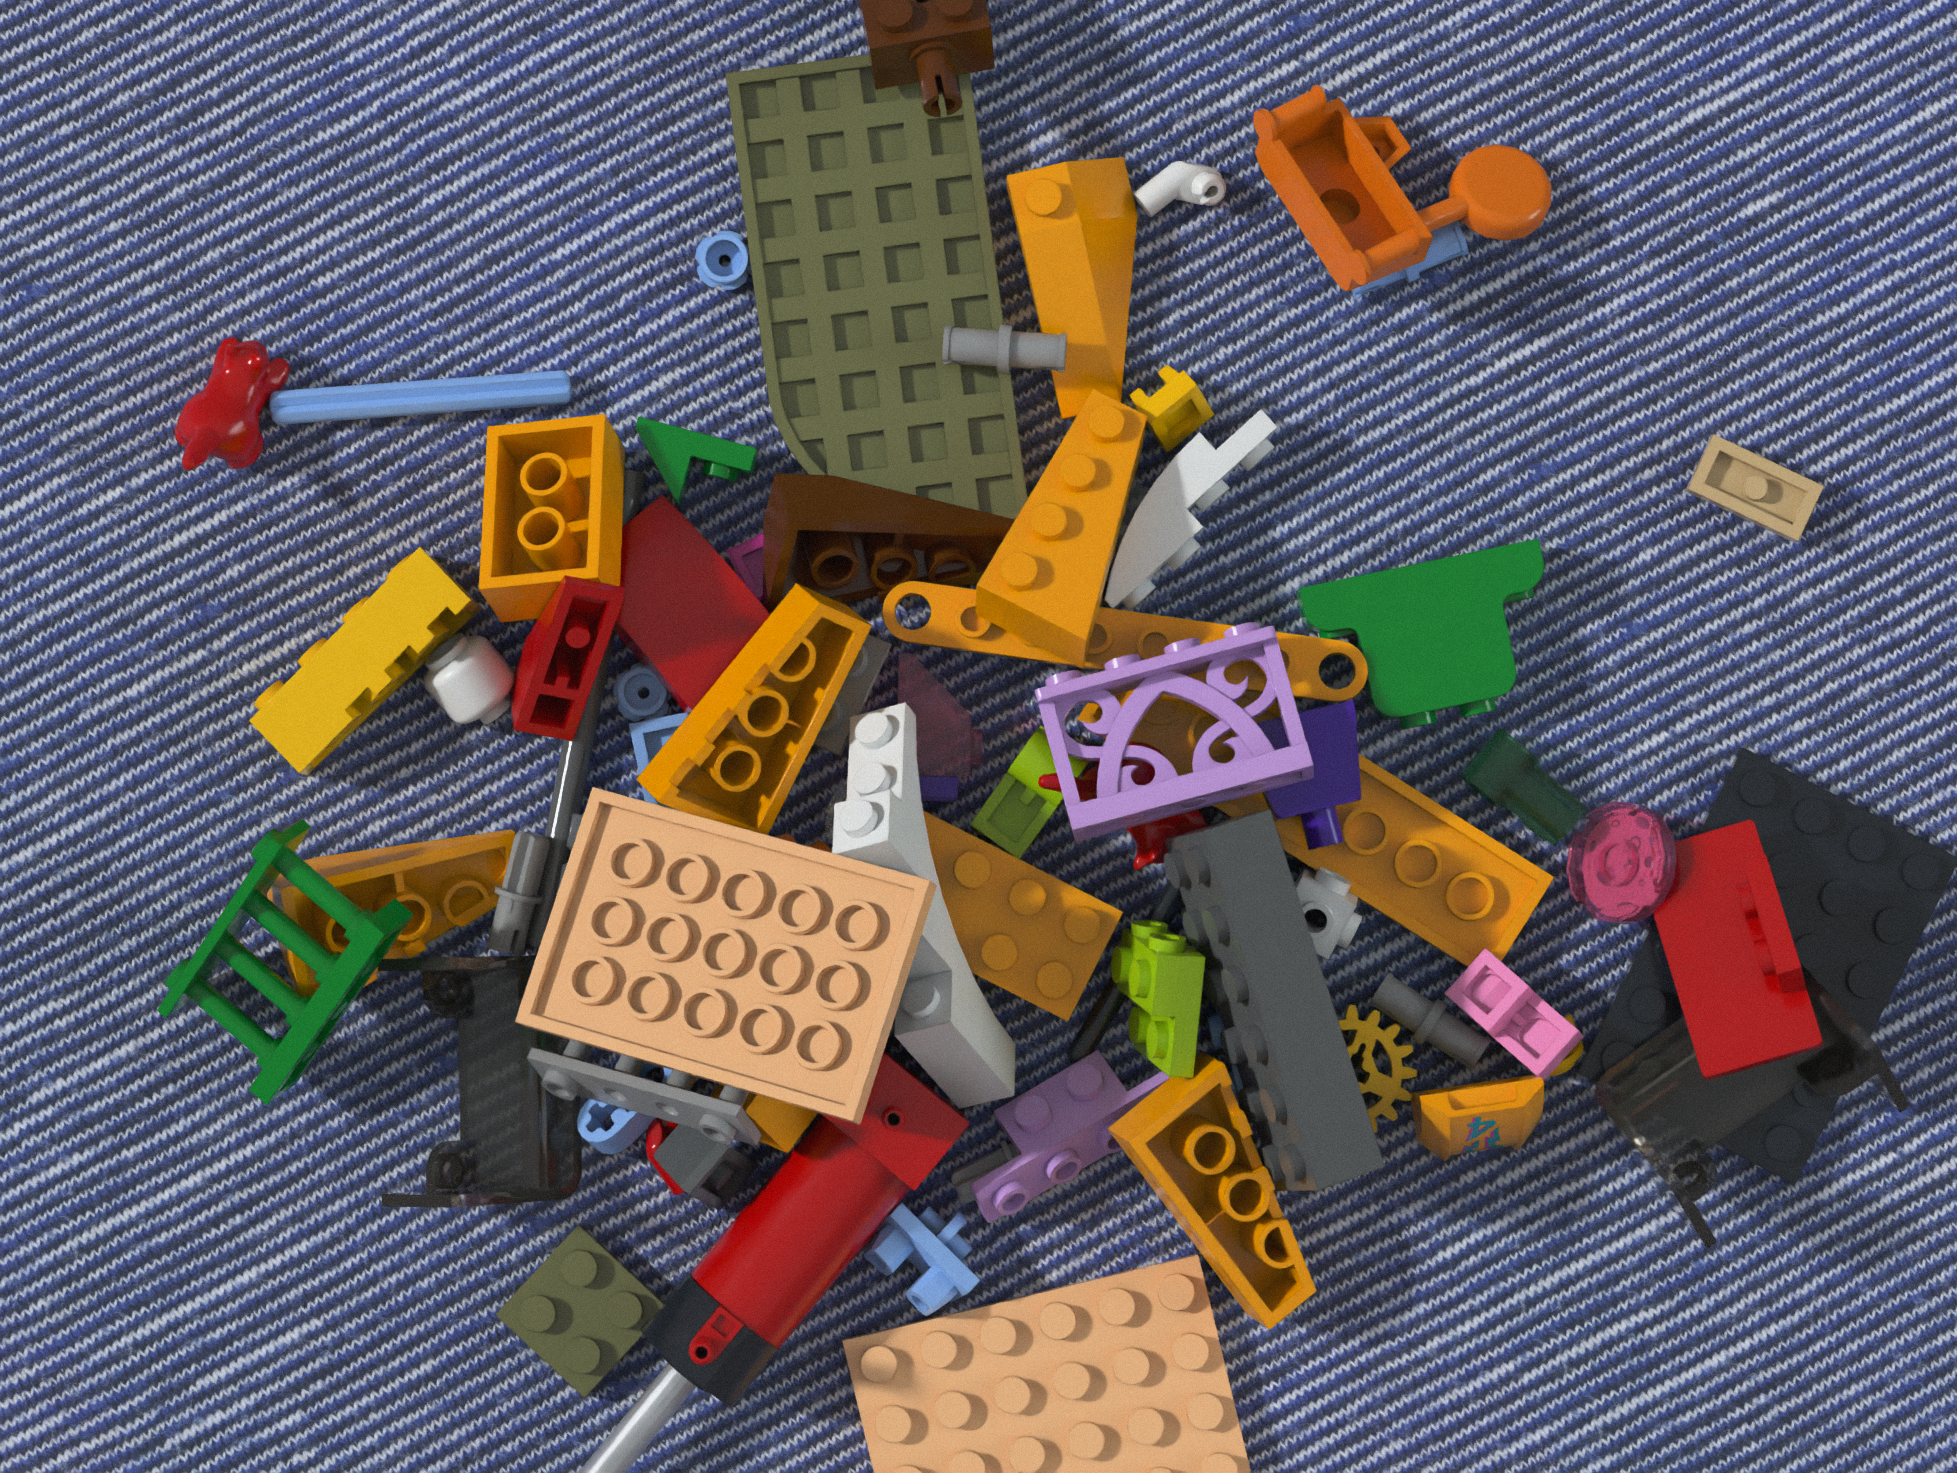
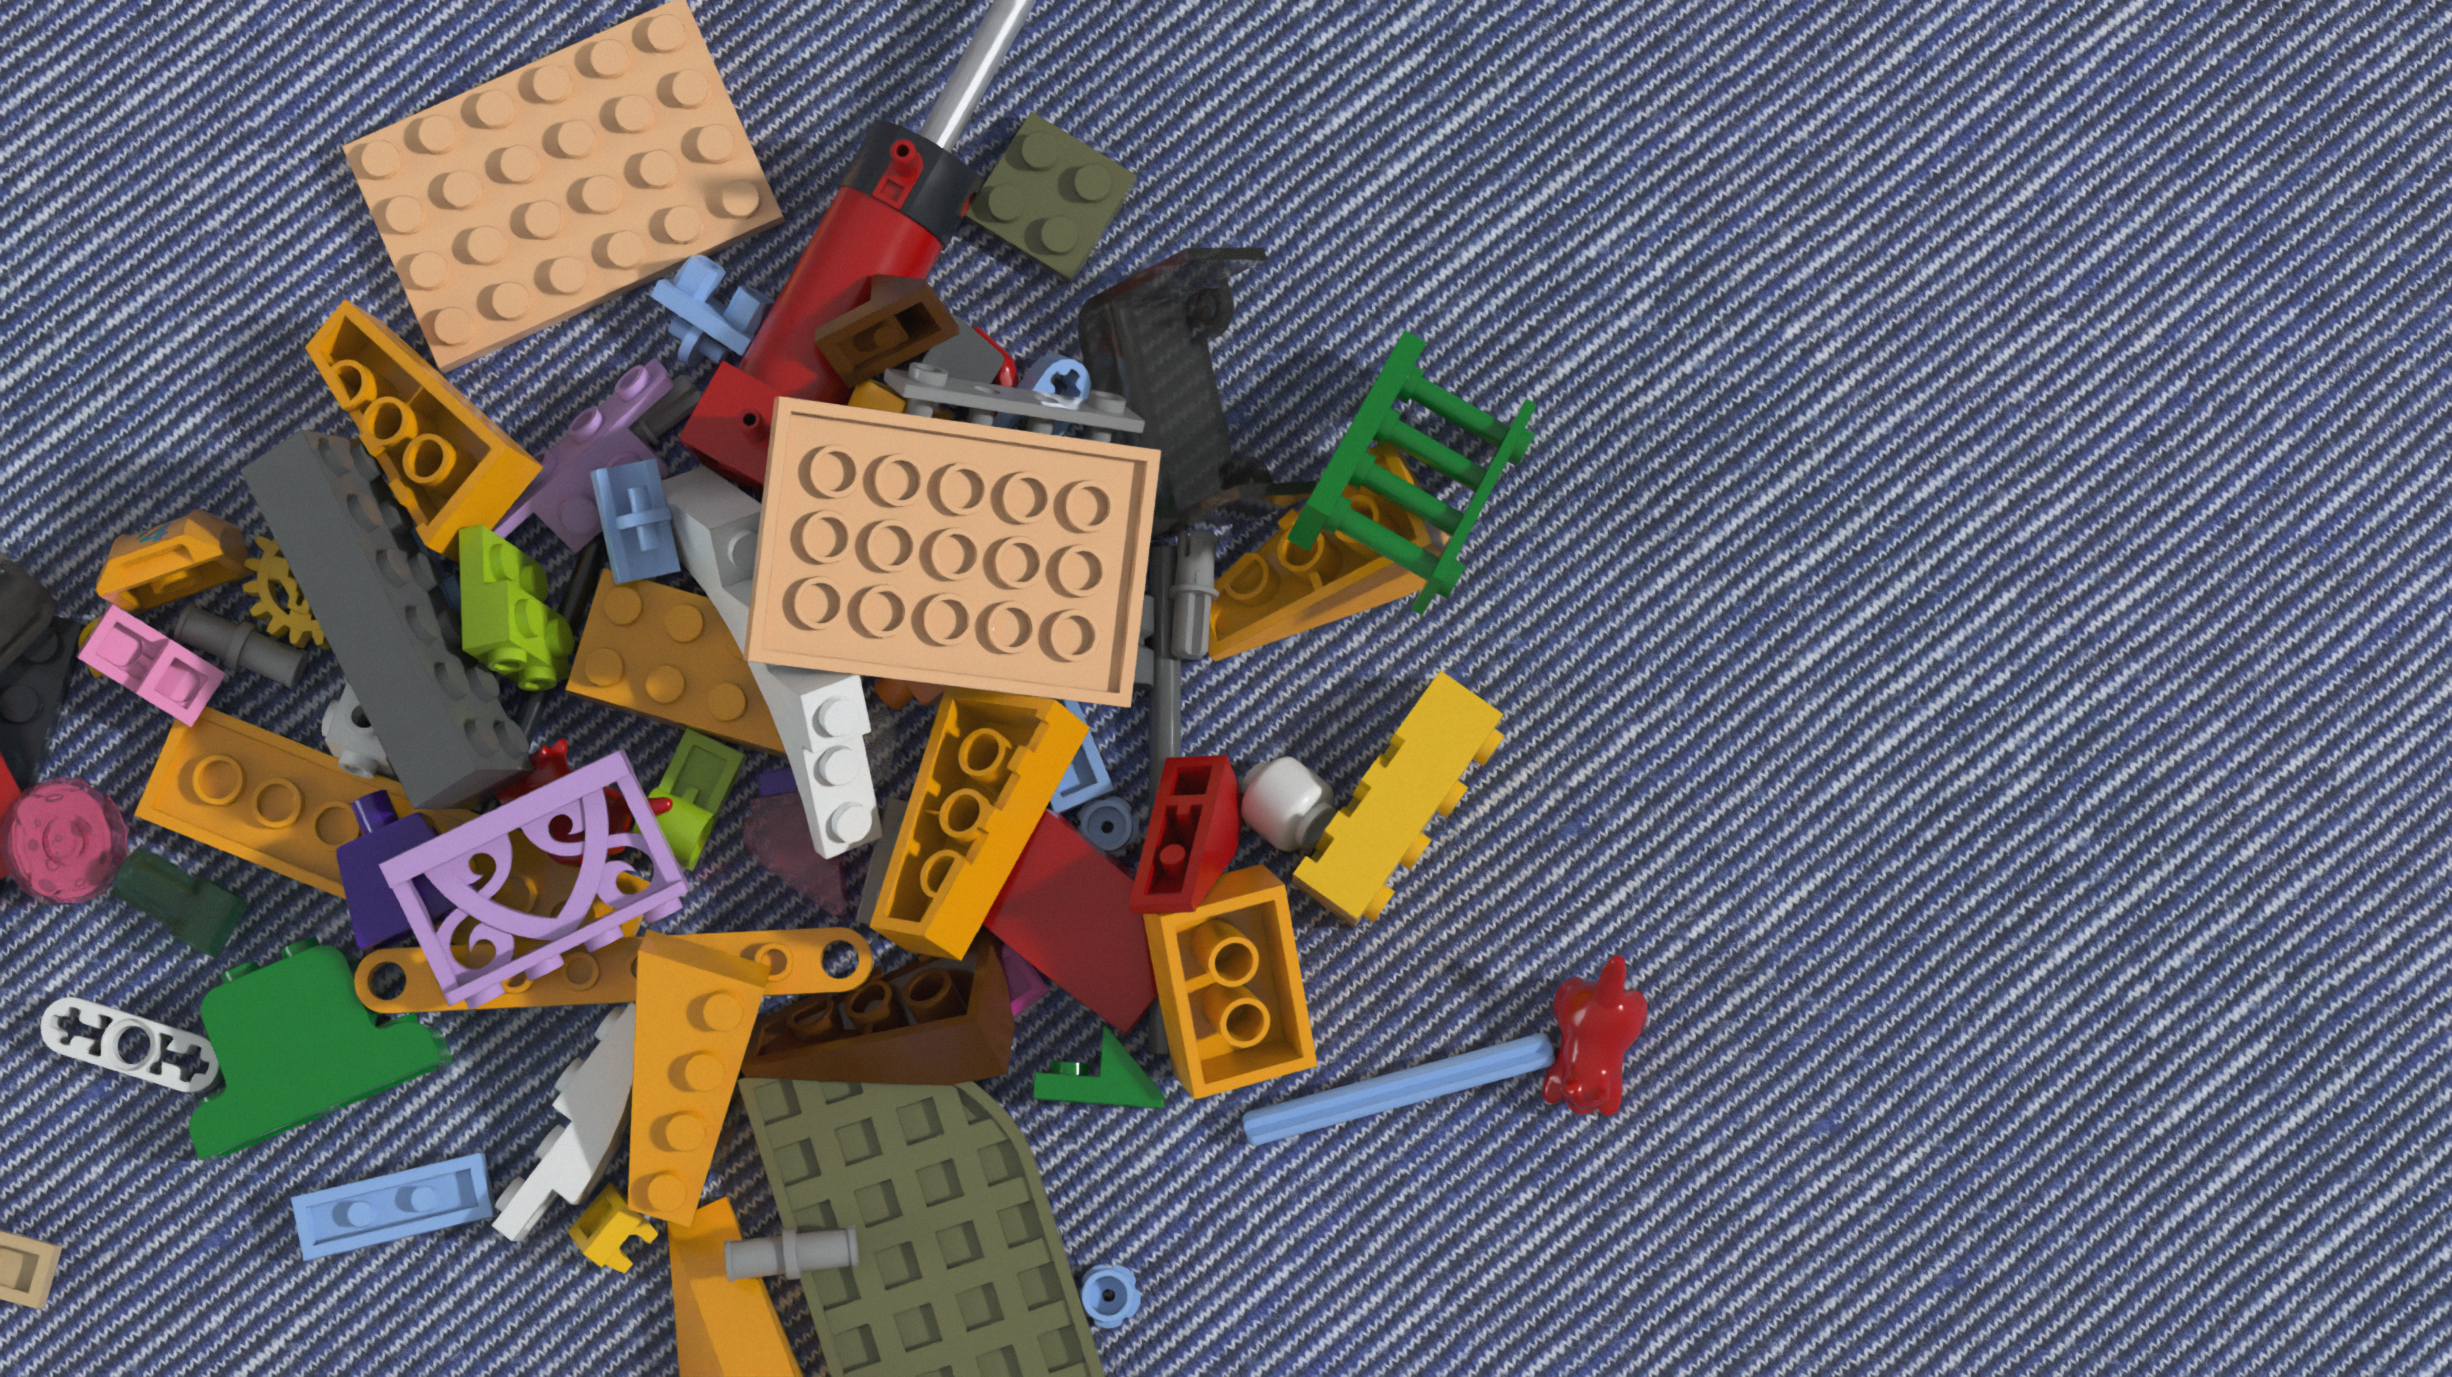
camera: 175 degrees right, 5 degrees down
none -> white beam [40,997,224,1093]
none -> light blue plate [291,1153,498,1261]
none -> light blue hips [590,458,681,585]
none -> reddish brown slope [814,274,959,389]

